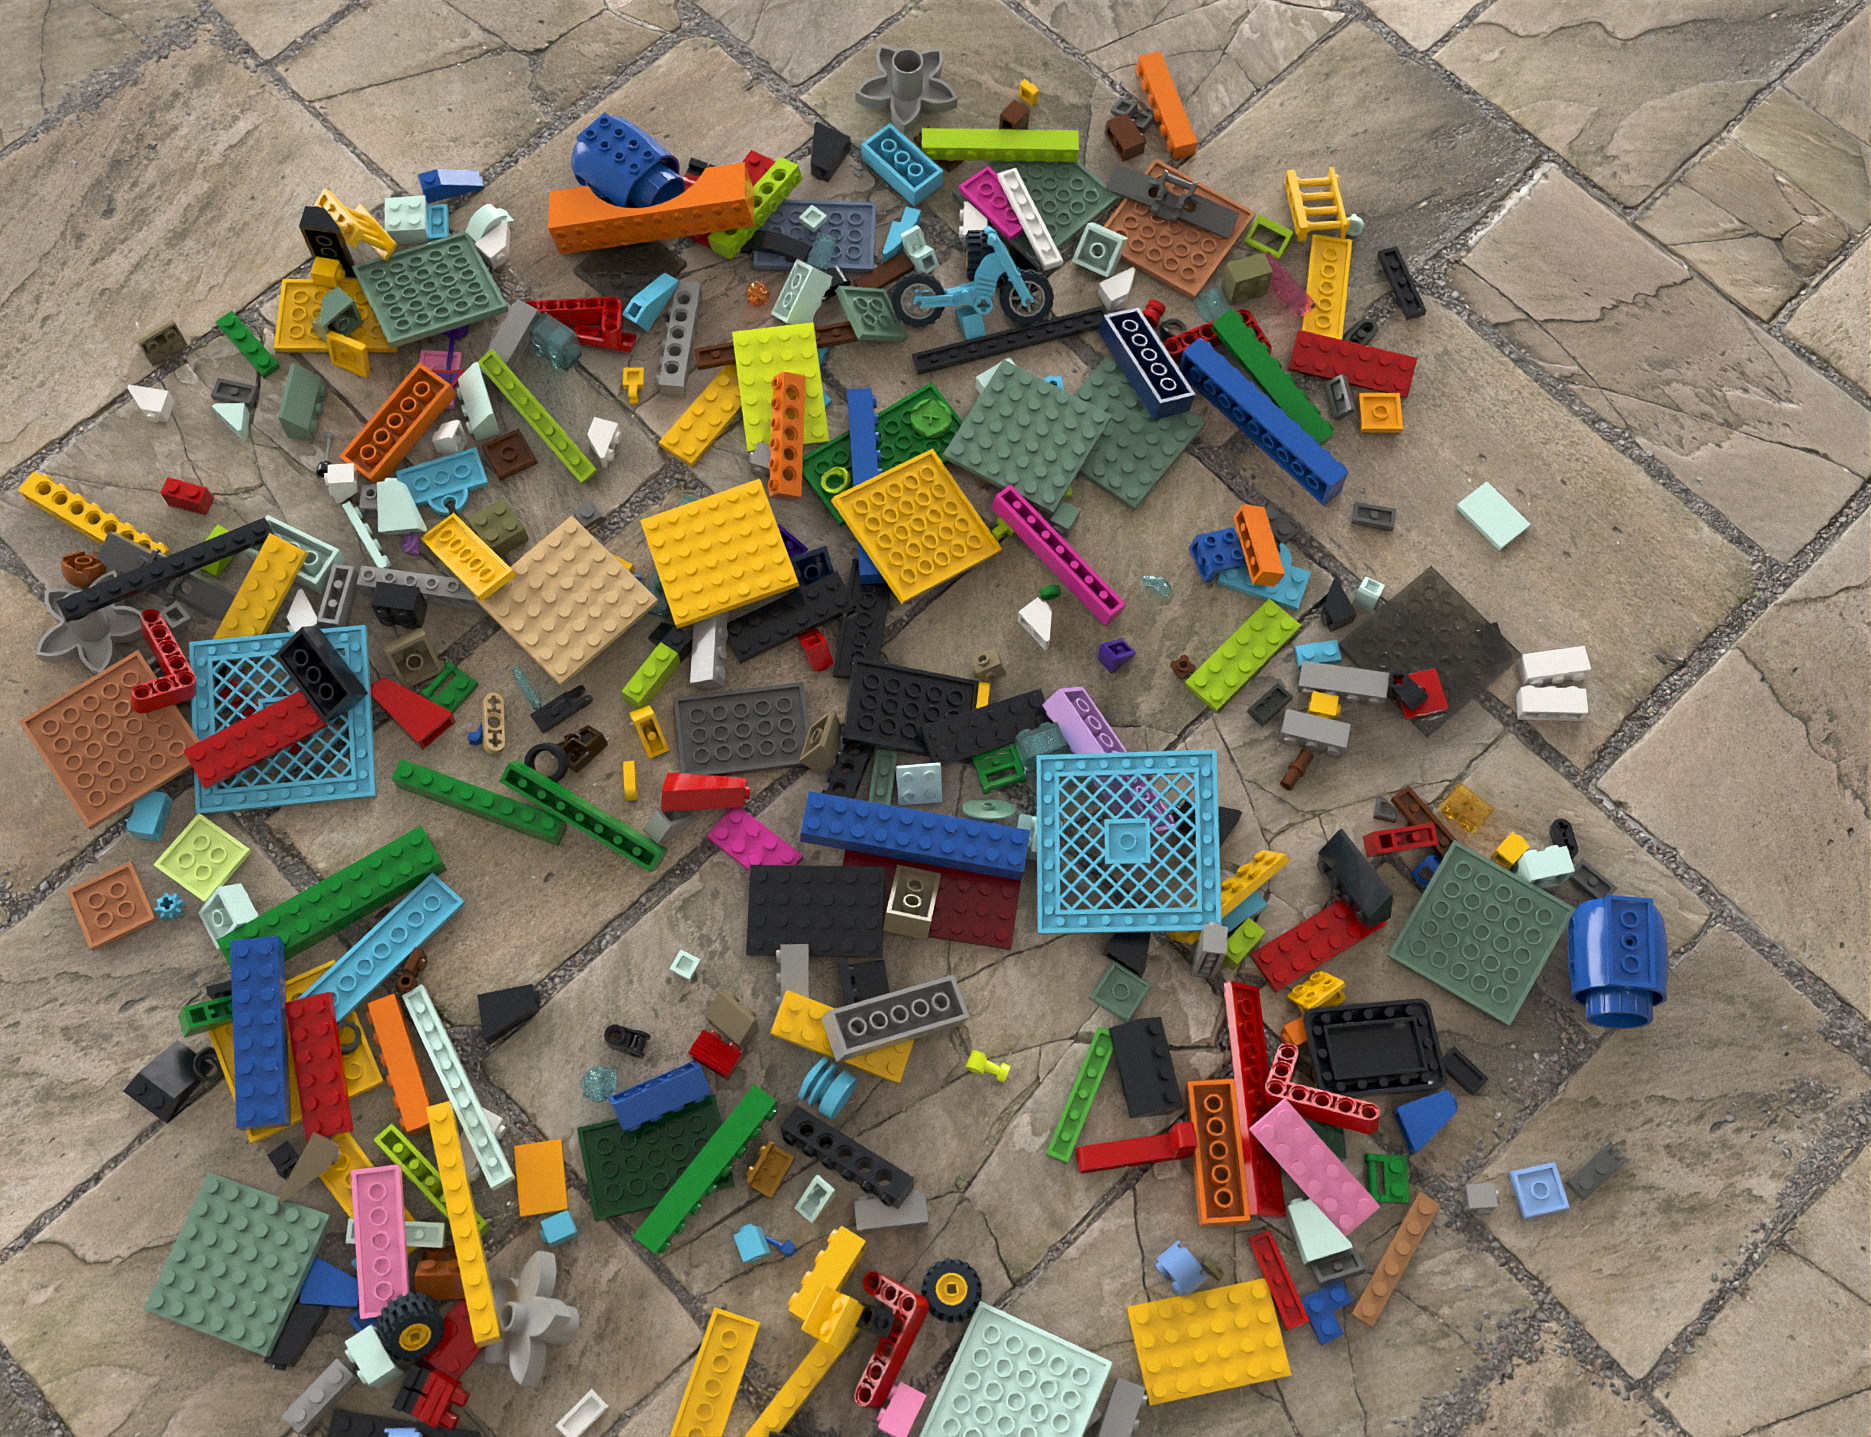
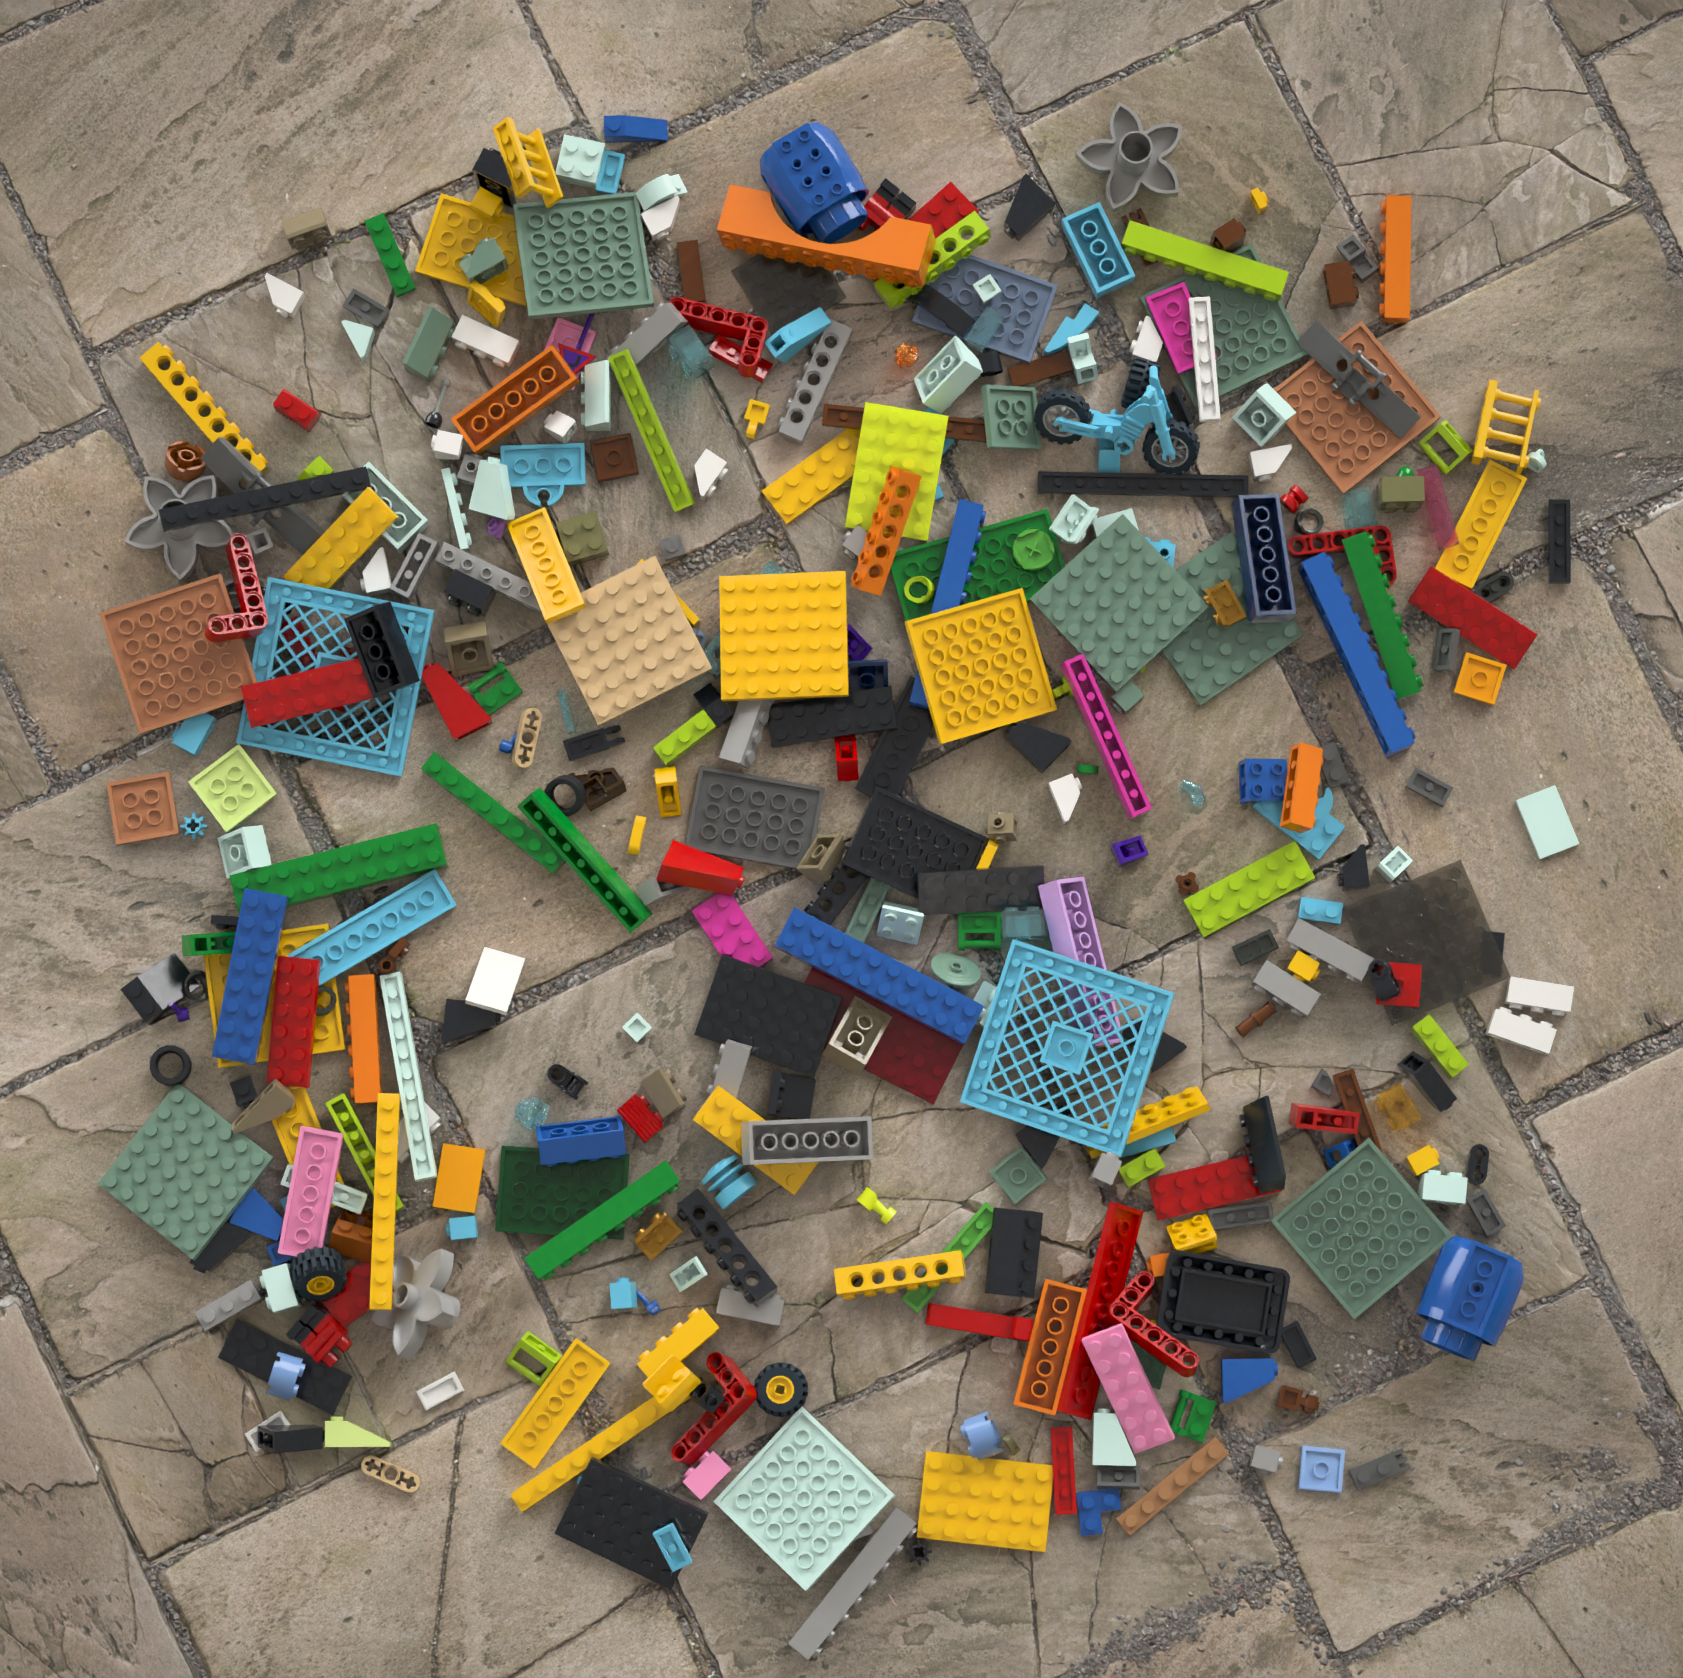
camera: 20 degrees right, 15 degrees up
none -> black tyre [150,1045,192,1086]
none -> dark purple hand [169,1001,190,1022]
none -> white brick [452,315,520,367]
none -> white tile [465,947,525,1015]
none -> lime tile [505,1331,563,1387]
none -> reddish brown tile [677,240,706,302]
none -> yellow brick [834,1250,966,1300]
none -> black gear [905,1538,932,1566]
none -> black slope [1005,721,1072,774]
none -> light aqua bracket [1049,495,1099,544]
none -> pearl gold bracket [1203,580,1247,629]
none -> dark grey tile [1207,1201,1274,1231]
none -> reddish brown plate [1276,1385,1320,1414]
none -> black slope [1397,1051,1457,1112]
none -> lime brick [1410,1014,1469,1079]

